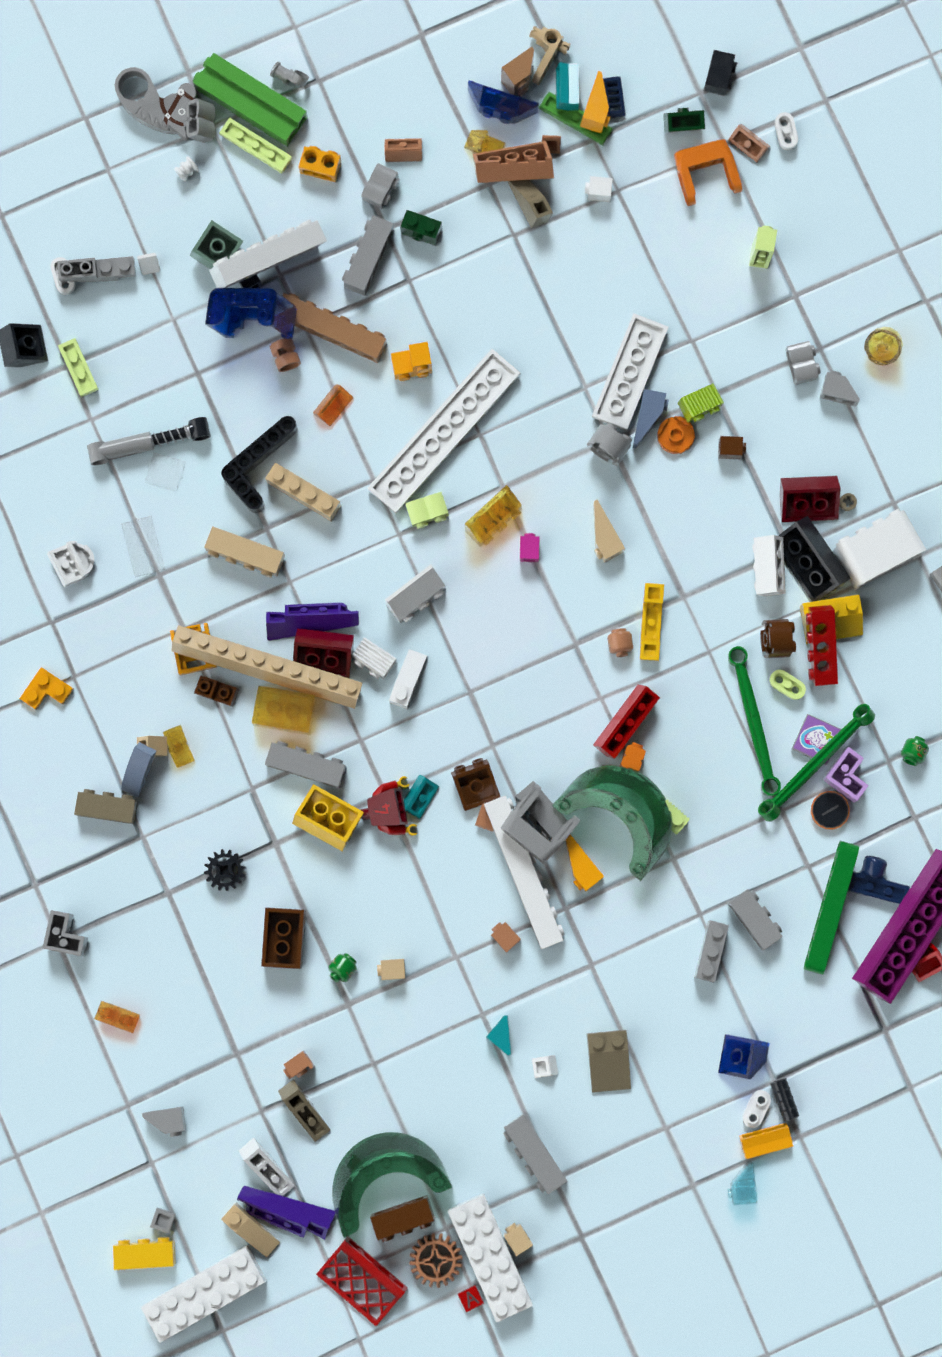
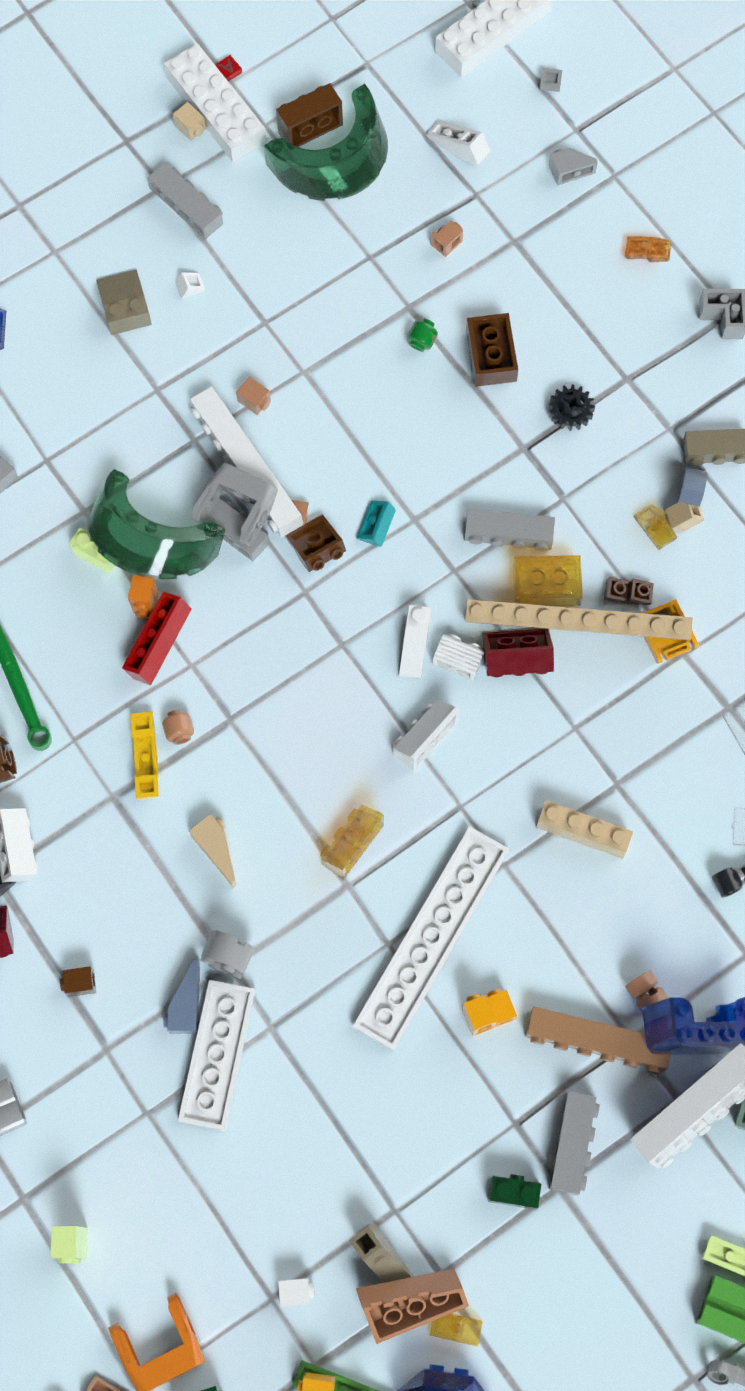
camera: 170 degrees right, 10 degrees down
yellow brick [113,1237,176,1270] -> none
tan brick [204,526,285,578] -> none
black beam [221,416,297,513] -> none
tan slope [221,1202,280,1257] -> none
dark purple wedge [237,1186,336,1240] -> none
dark purple wedge [266,603,359,641] -> none
dark tan slope [278,1079,331,1142] -> none
yellow slope [292,784,364,851] -> none
light orange brick [298,146,341,183] -> none
clear orange slope [313,384,354,426] -> none
red fence [316,1236,408,1326] -> none
light grey brick [361,163,400,209] -> none
dark red torso [361,776,417,836] -> none
tan brick [377,959,406,980] -> none
nougat slope [385,138,422,162] -> none
yellowish green brick [406,492,449,529] -> none
nougat gear [409,1233,463,1288] -> none
teal slope [486,1015,511,1055] -> none
dark pink brick [519,533,540,562] -> none
nougat slope [542,135,561,154] -> none
light orange slope [565,834,604,892] -> none
orange tile [657,416,695,454] -> none
lime brick [677,383,724,422] -> none
light grey brick [694,920,729,982] -> none

